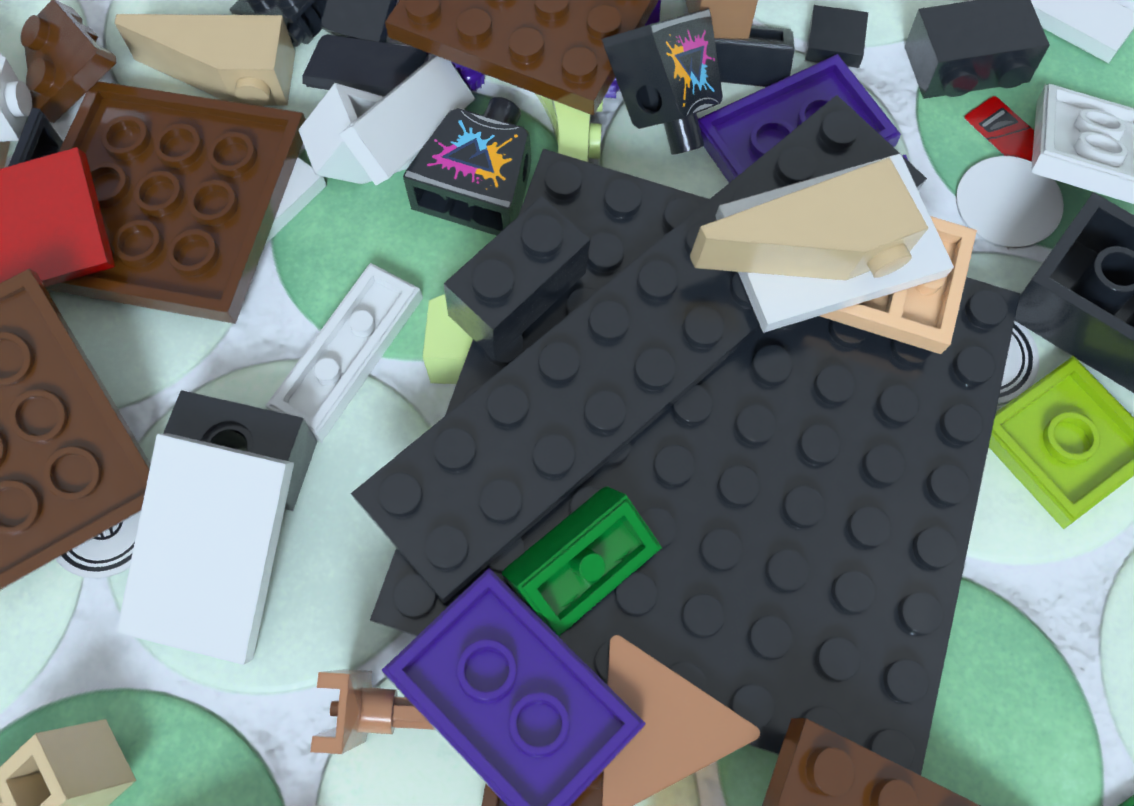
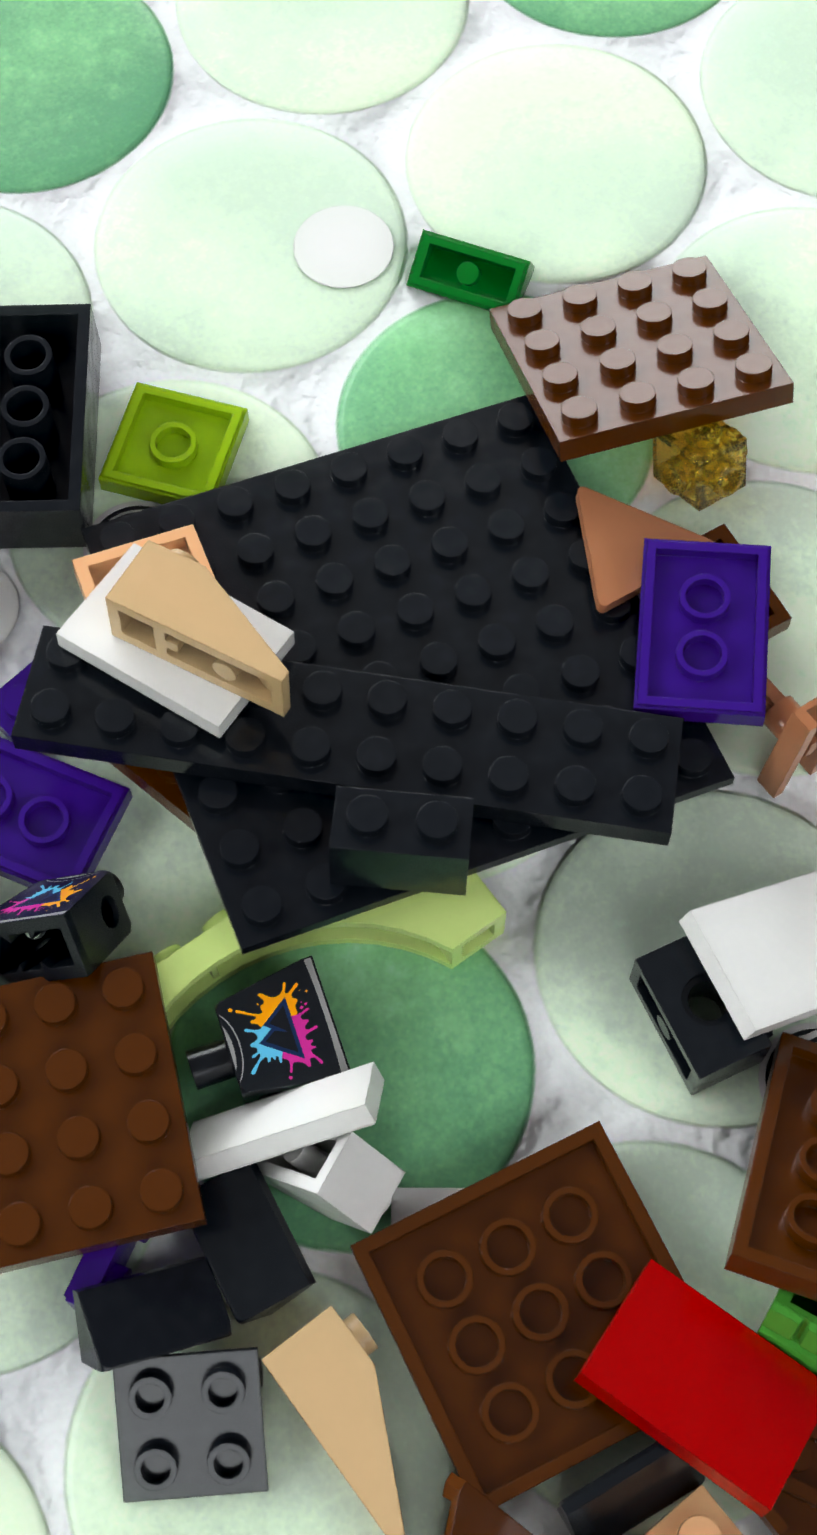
camera: 130 degrees left, 0 degrees up
white tile [265,263,423,443] -> none
green slope [502,486,662,637] -> none

